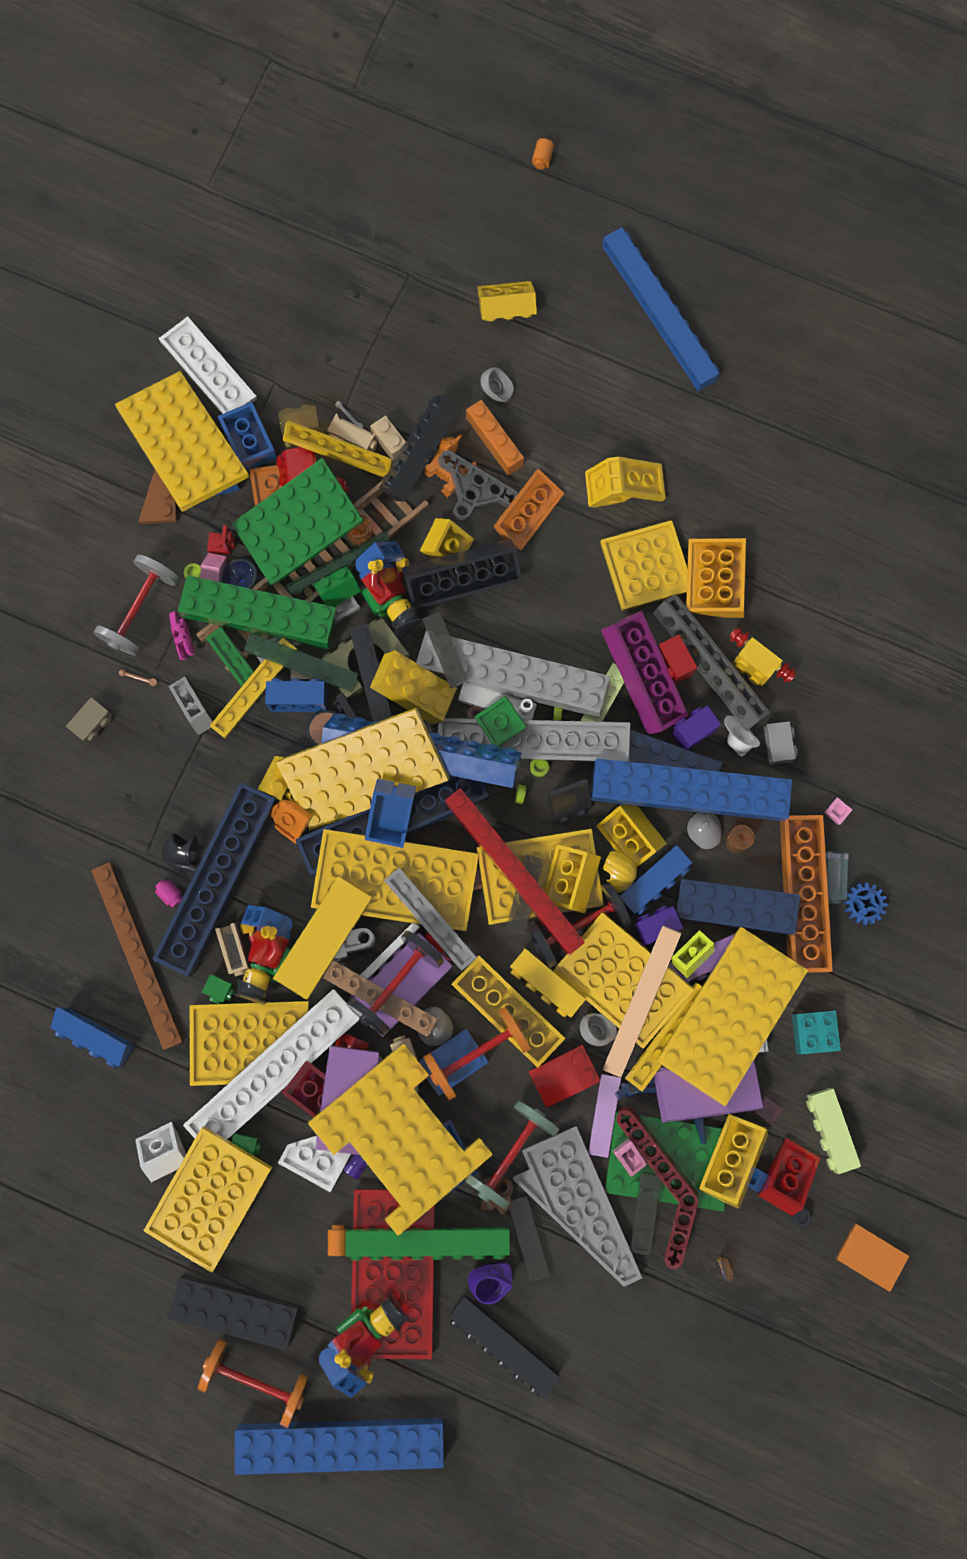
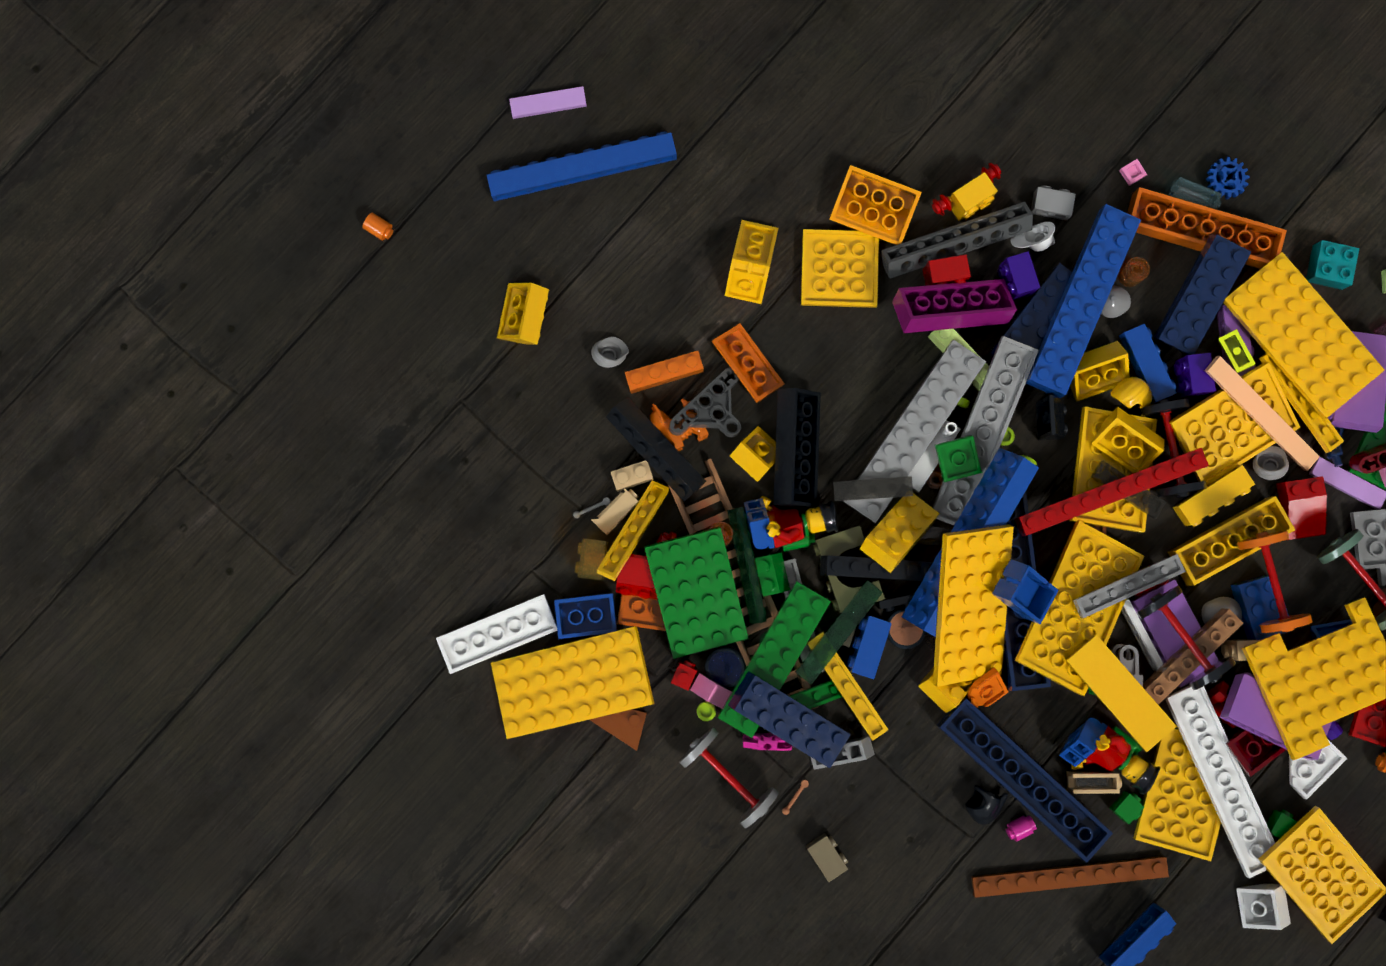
camera: 70 degrees left, 5 degrees up
none -> lavender tile [509,86,587,119]
none -> dark blue brick [728,671,851,768]

